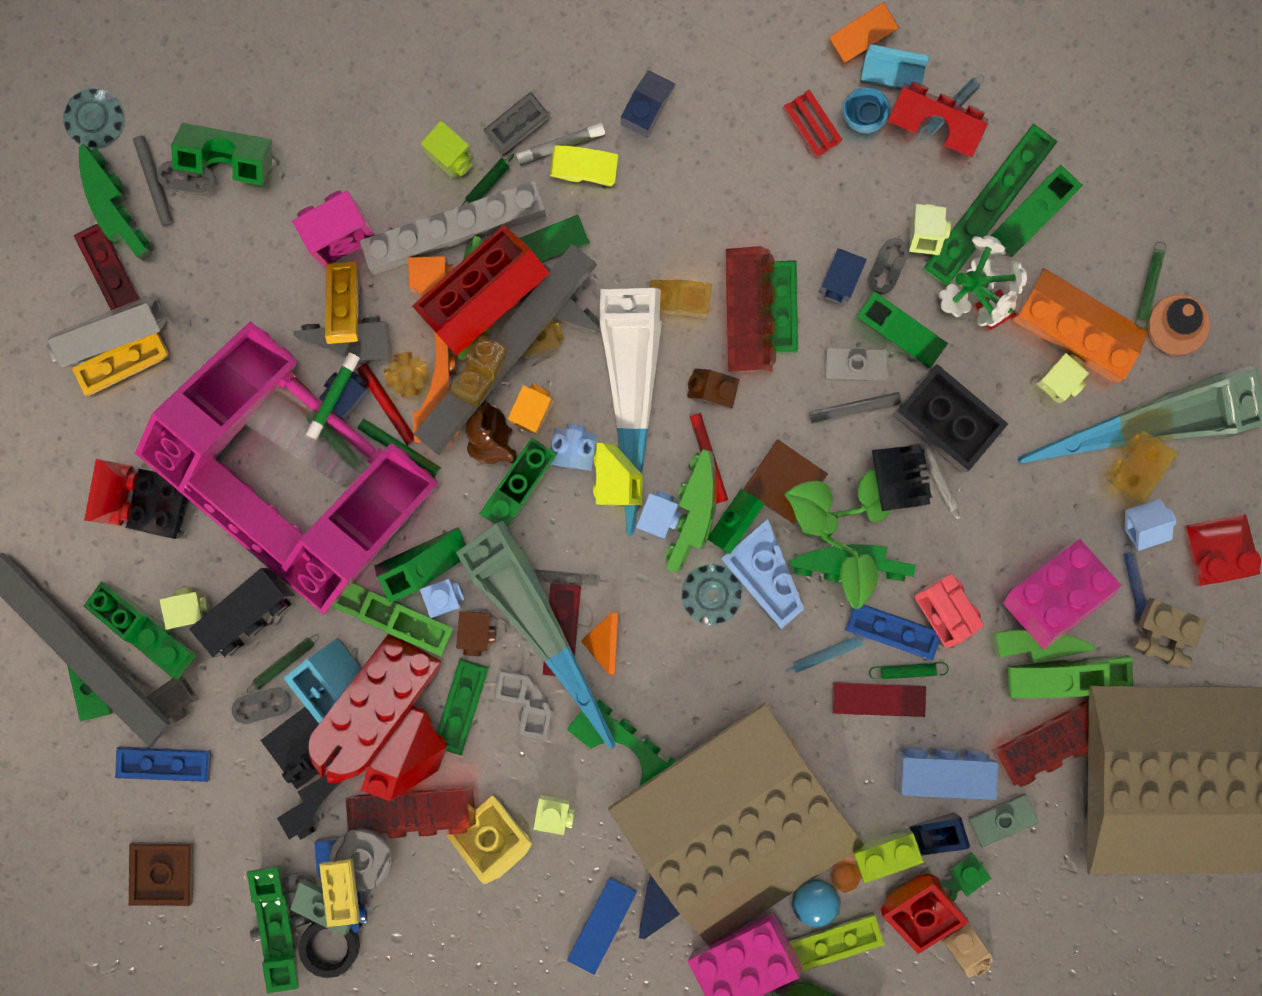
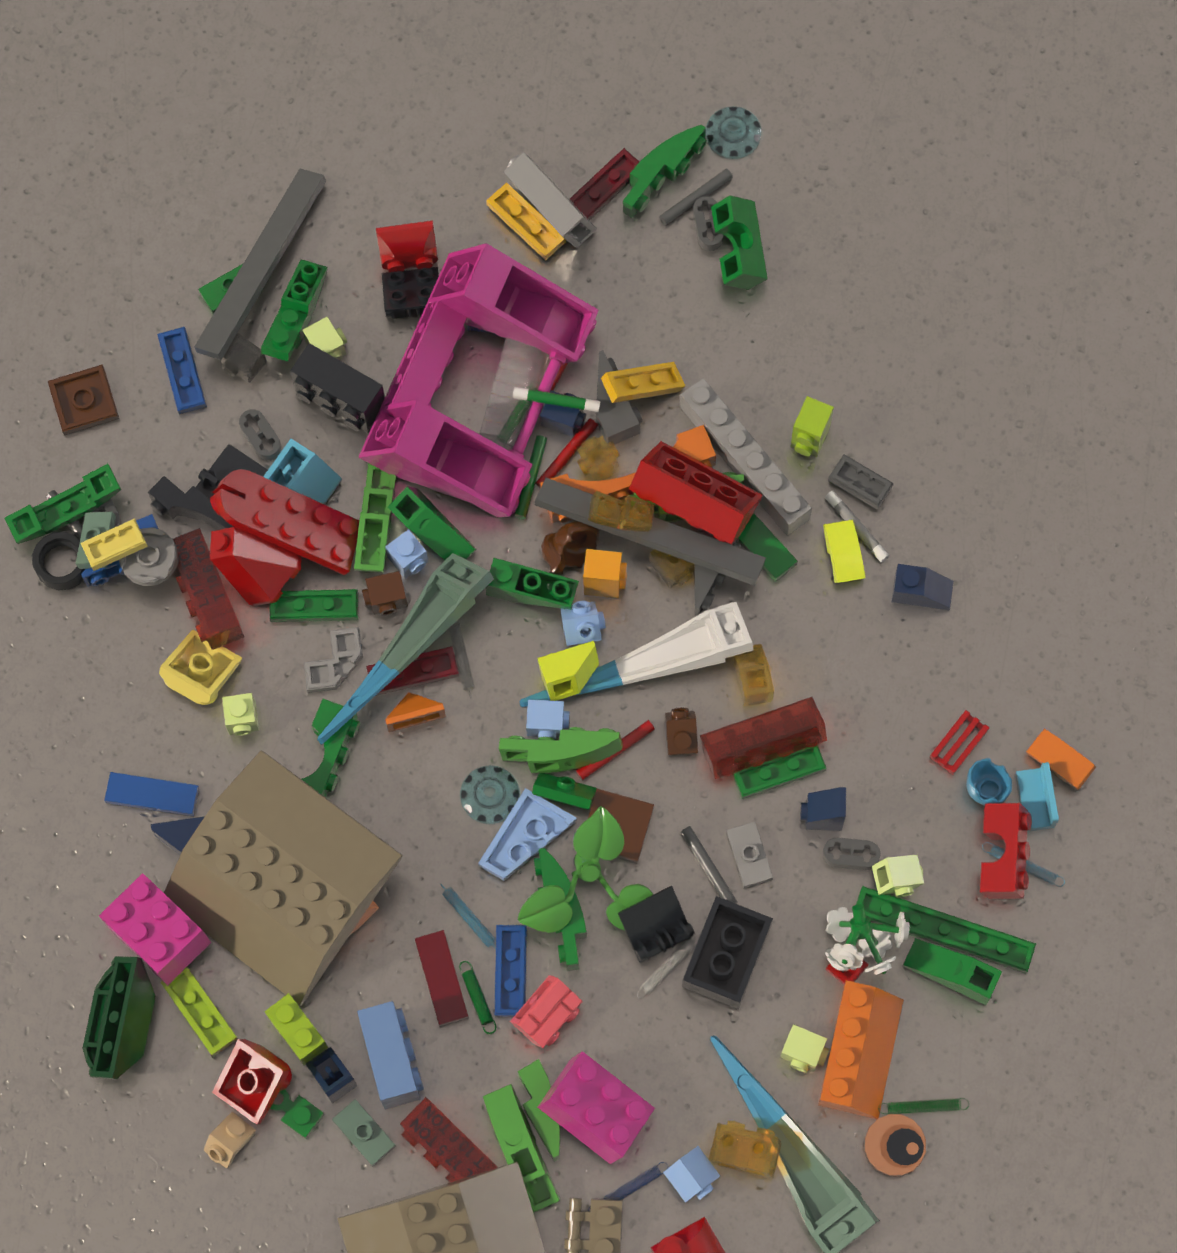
camera: 70 degrees right, 15 degrees down
green piece [247,634,319,693] -> none
dark pink brick [292,190,375,268] -> none
green piece [461,153,514,206] -> none
dark azure hair [792,880,841,927] -> none
clear orange tile [829,860,861,893] -> none
green slope [855,291,948,368] -> none

